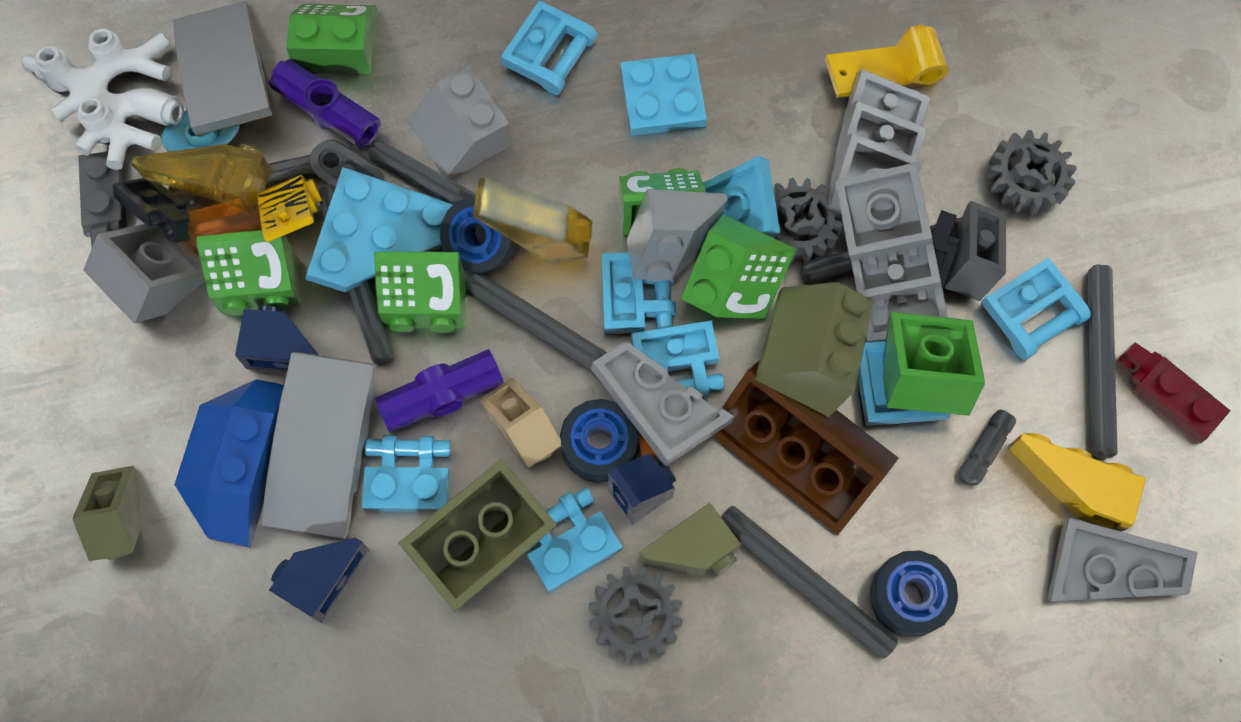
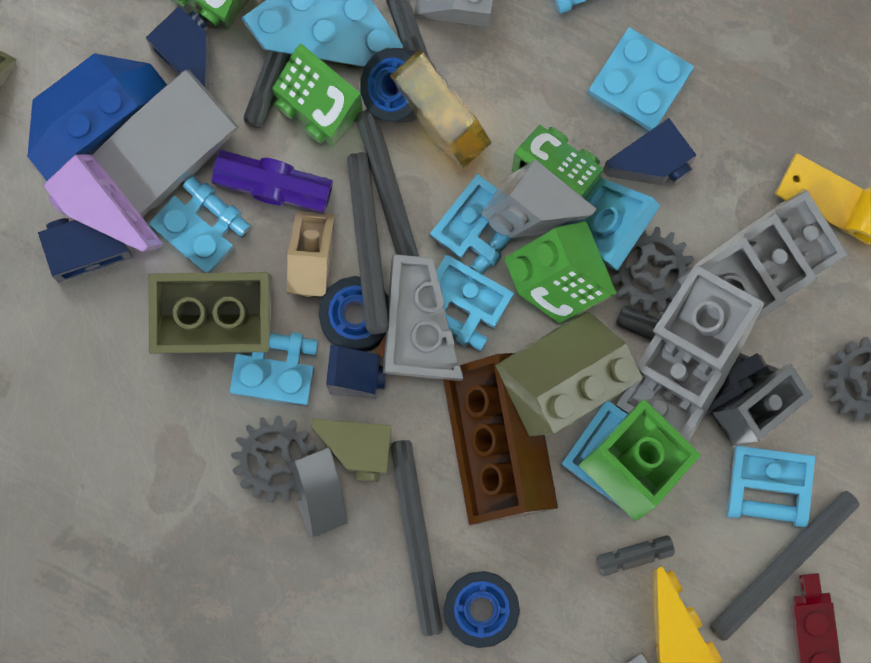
camera: 40 degrees right, 10 degrees up
none -> lavender slope [43,154,163,252]
none -> dark grey slope [289,447,347,538]
none -> dark grey axle [347,152,389,335]
none -> dark blue slope [603,118,696,185]

